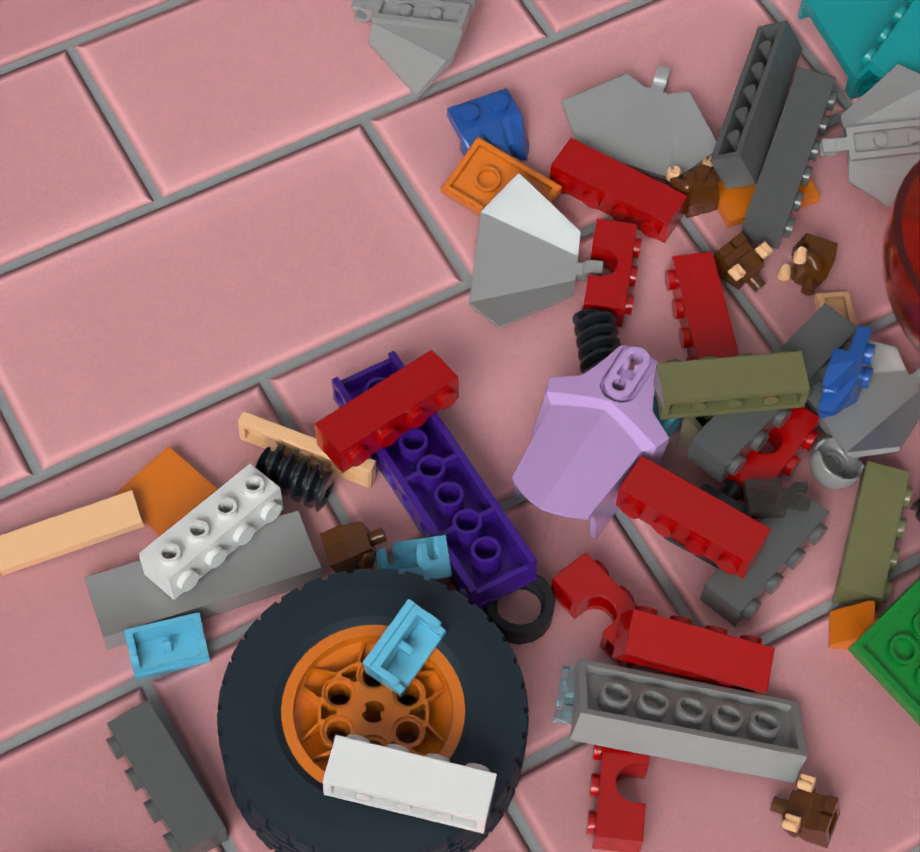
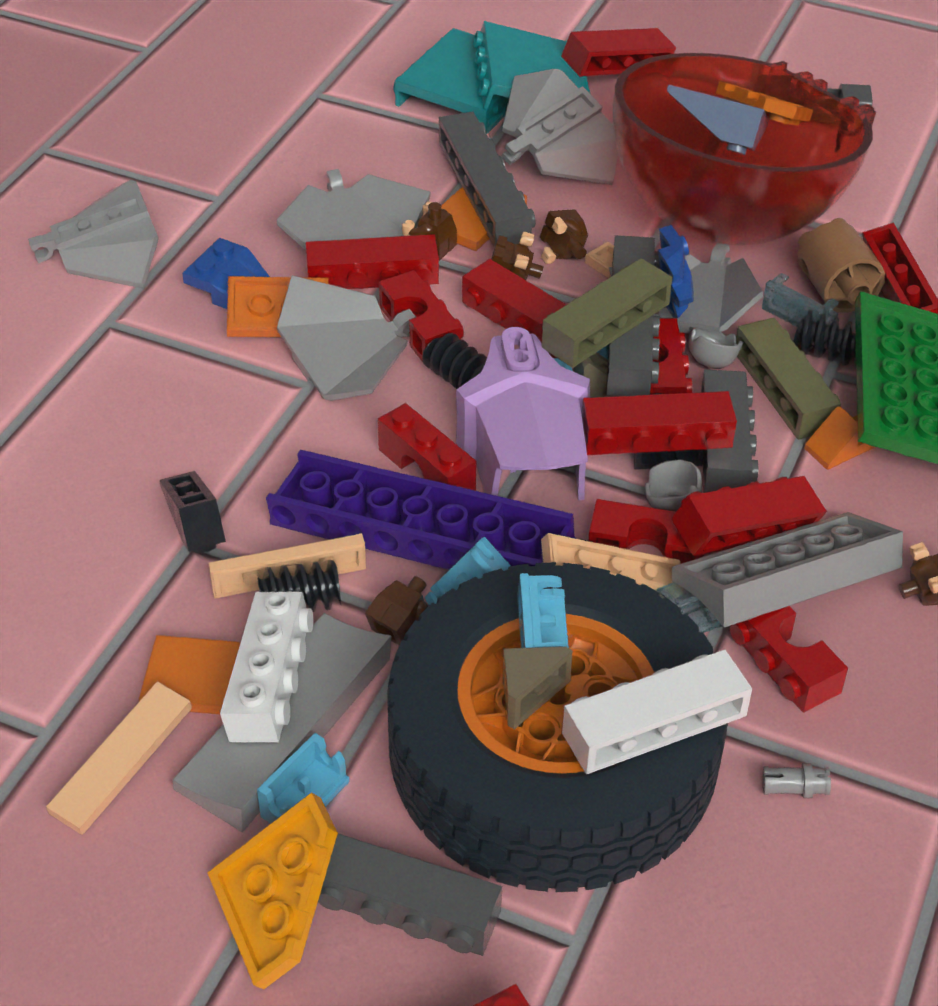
camera: 35 degrees left, 15 degrees down
red brick [314,349,459,473] -> none
dark grey brick [710,20,802,189] -> none
clear smoke plate [743,478,811,519] -> none
none -> black slope [159,471,226,553]
none -> light orange plate [207,792,338,989]
none -> red arch [378,403,477,491]
none -> dark tan slope [503,646,572,729]
none -> light nougat tile [541,533,685,600]
none -> light grey hair [645,460,702,512]

